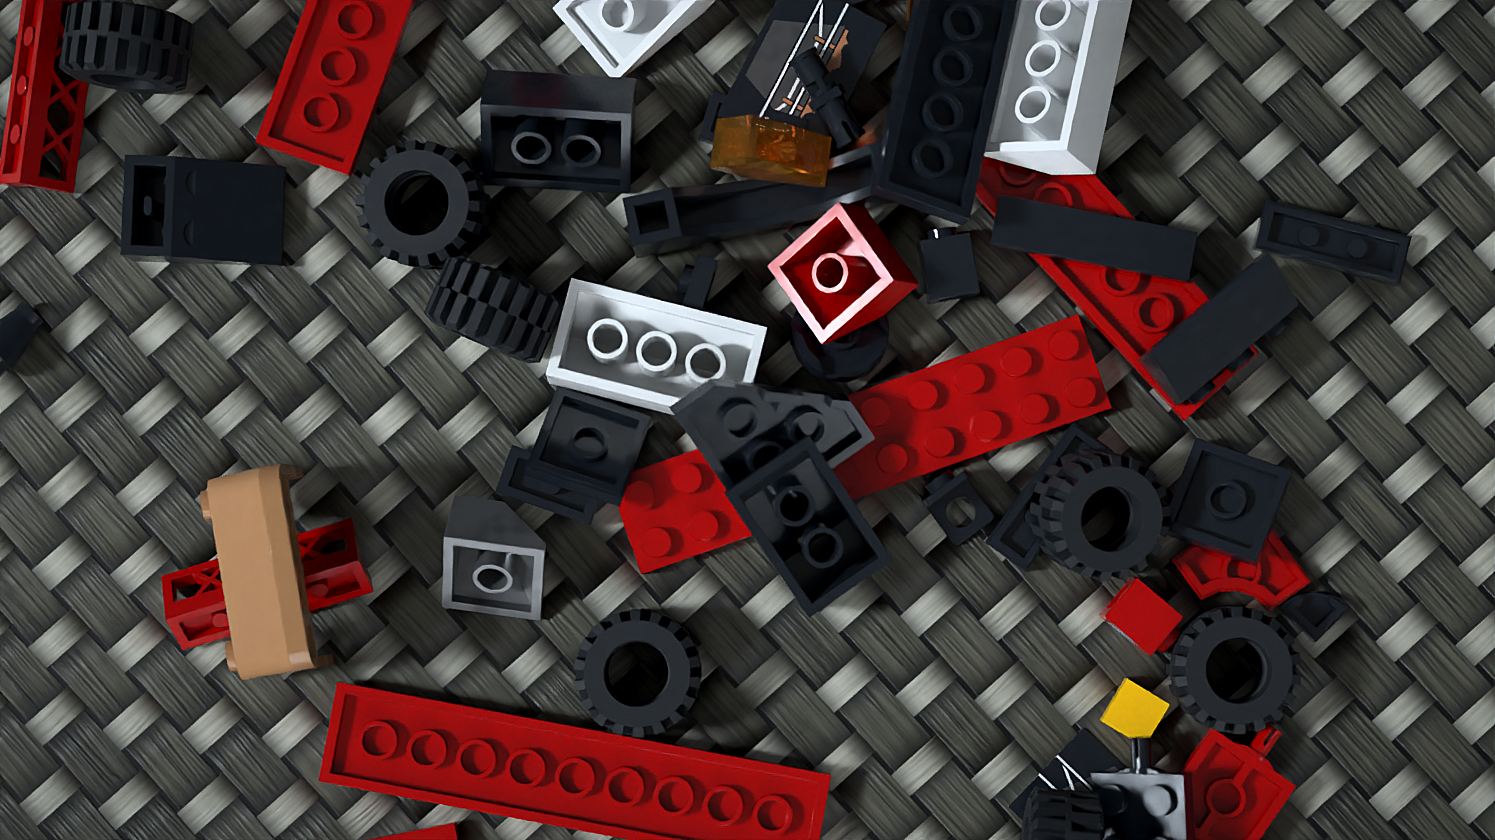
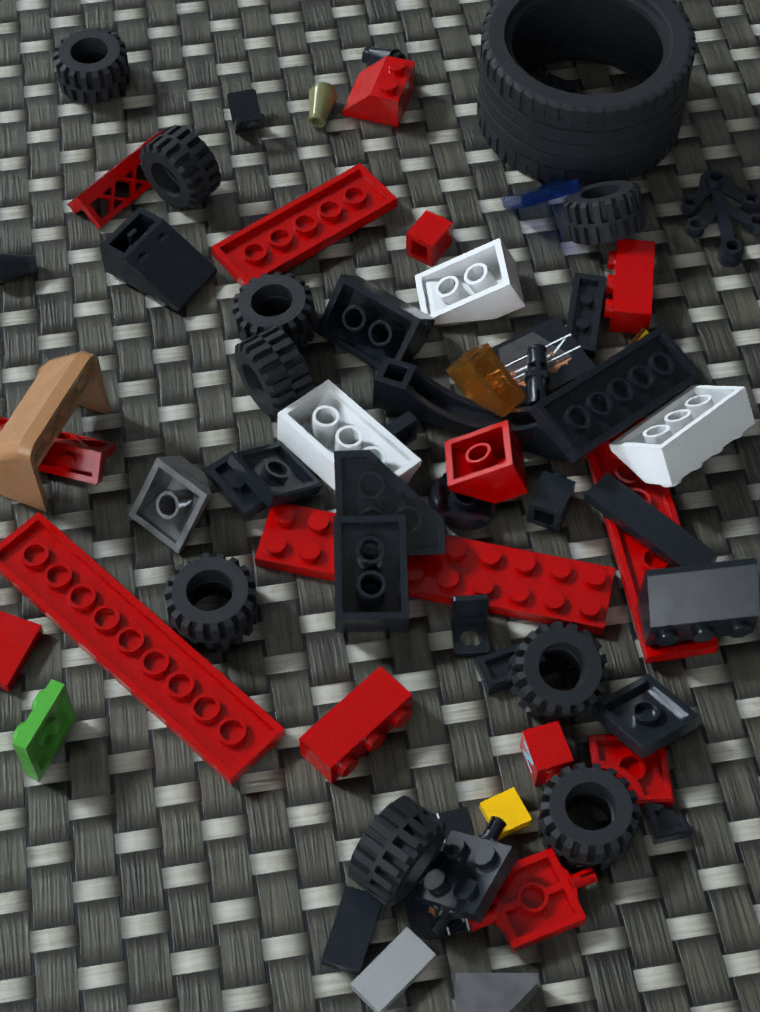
camera: 25 degrees right, 30 degrees down
none -> red brick [299,666,412,784]

